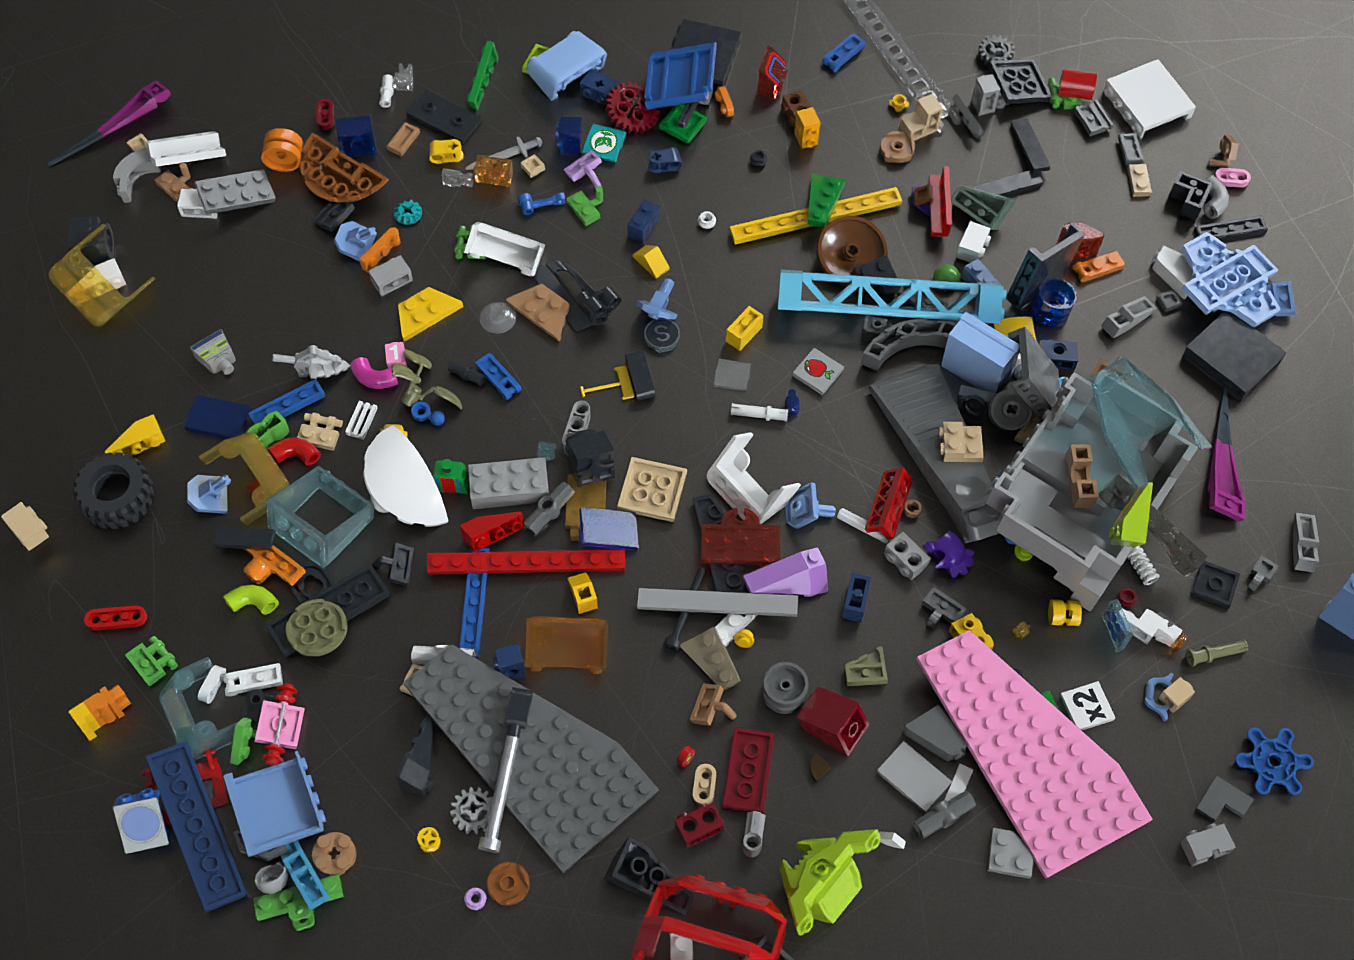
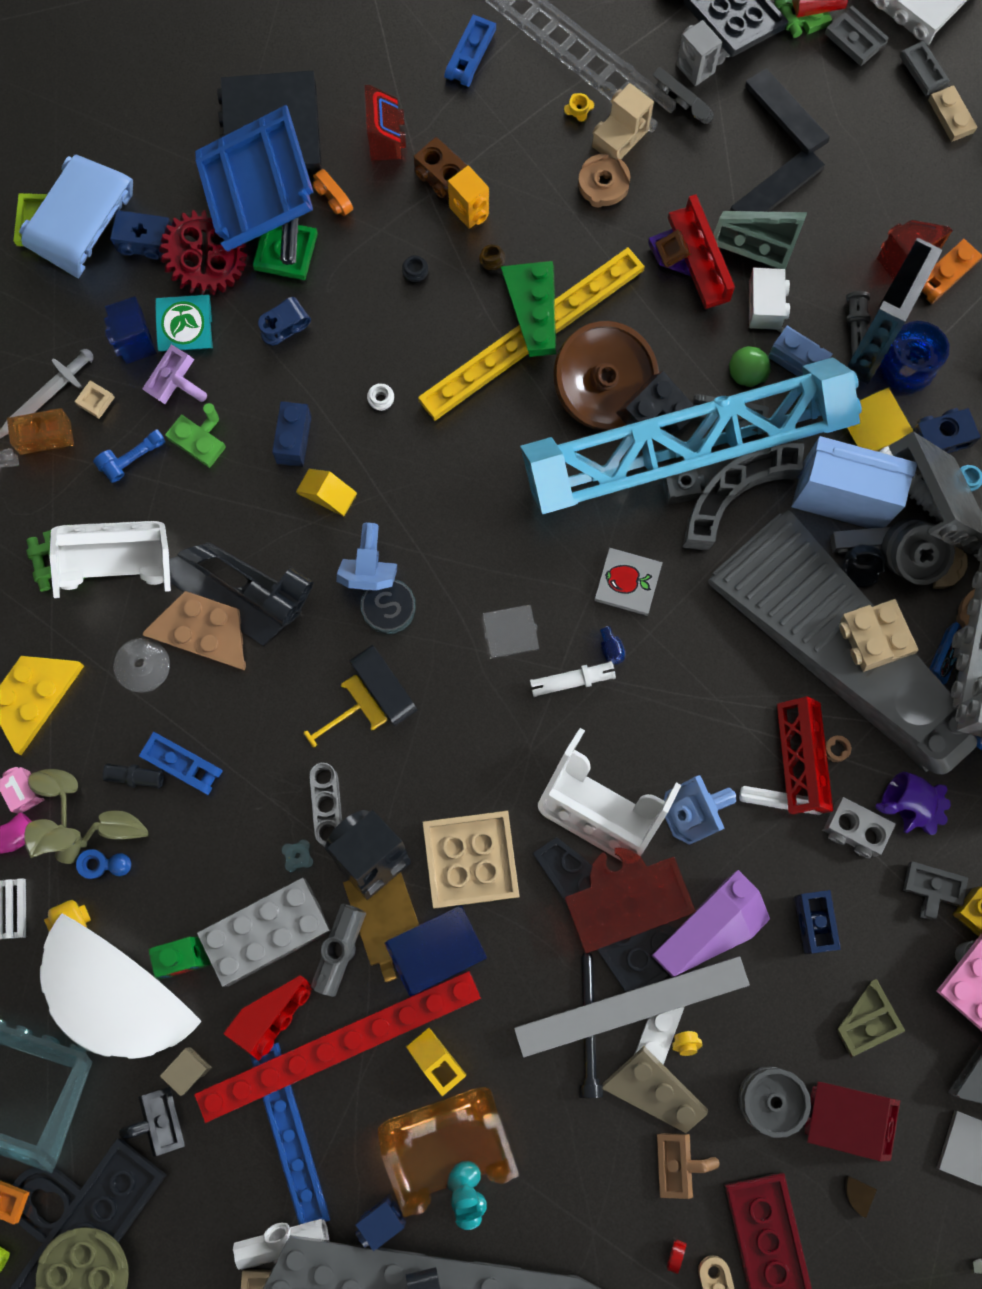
camera: 20 degrees left, 15 degrees up
yellow panel [726,306,764,351] -> none
none -> dark tan panel [160,1047,212,1096]
none -> teal piece [447,1161,487,1230]
none -> dark brown plate [479,244,506,270]

